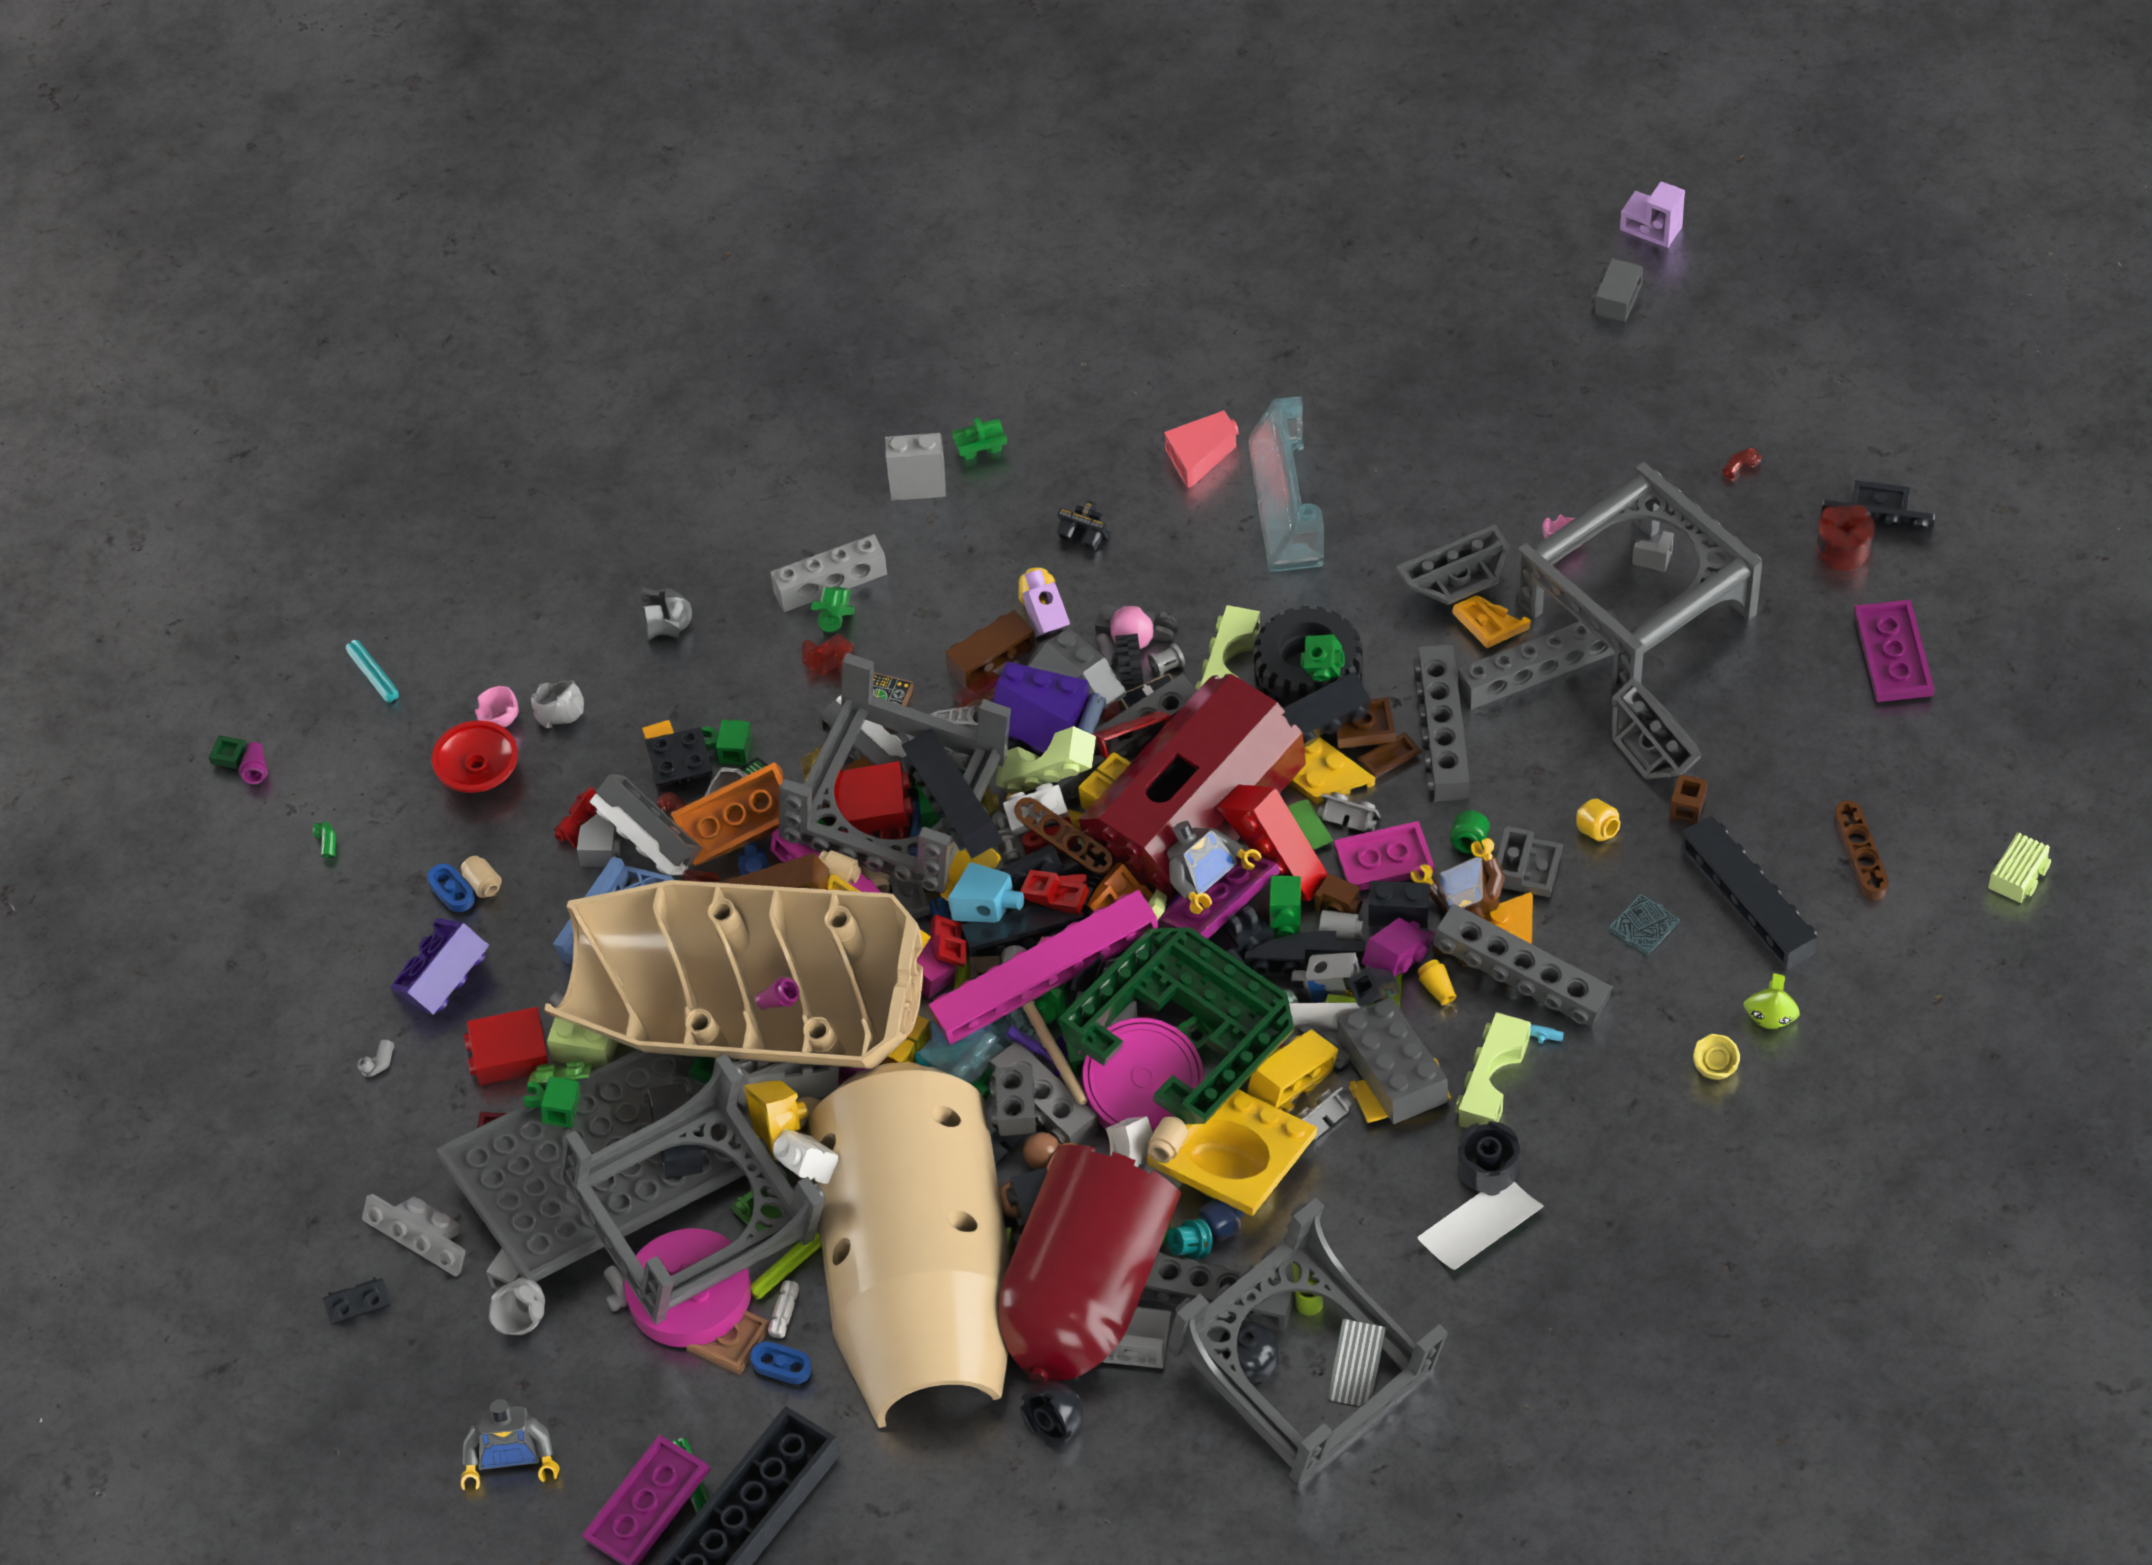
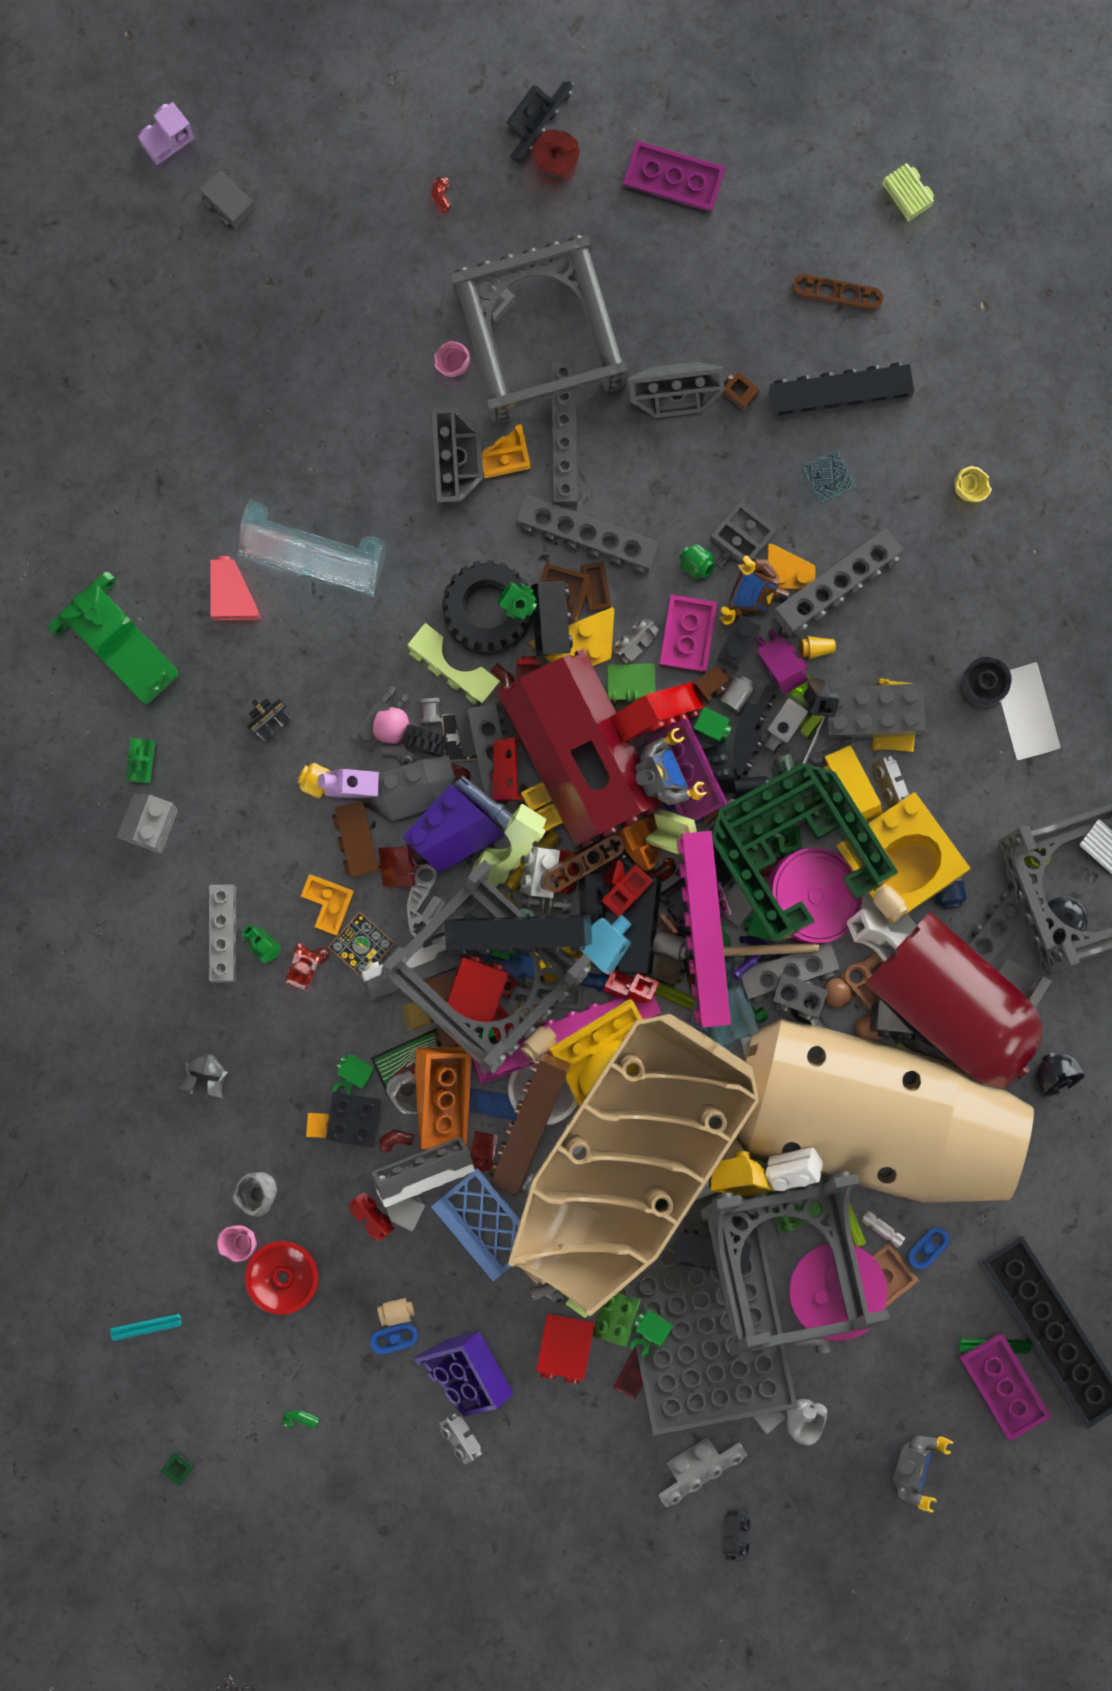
camera: 70 degrees left, 30 degrees up
magenta cone [239,742,268,784] -> none
light grey arm [357,1040,394,1077] -> none
magenta cone [755,977,799,1010] -> none
teal piece [1167,1218,1212,1260] -> none
yellowish green arch [1455,1012,1531,1128] -> none
medium azure helmet [1530,1025,1564,1043] -> none
yellow head [1576,799,1620,842] -> none
lime piece [1743,973,1800,1029] -> none
none -> green piece [47,572,179,704]
none -> light orange plate [301,874,354,936]
none -> light grey hinge [439,1412,482,1464]

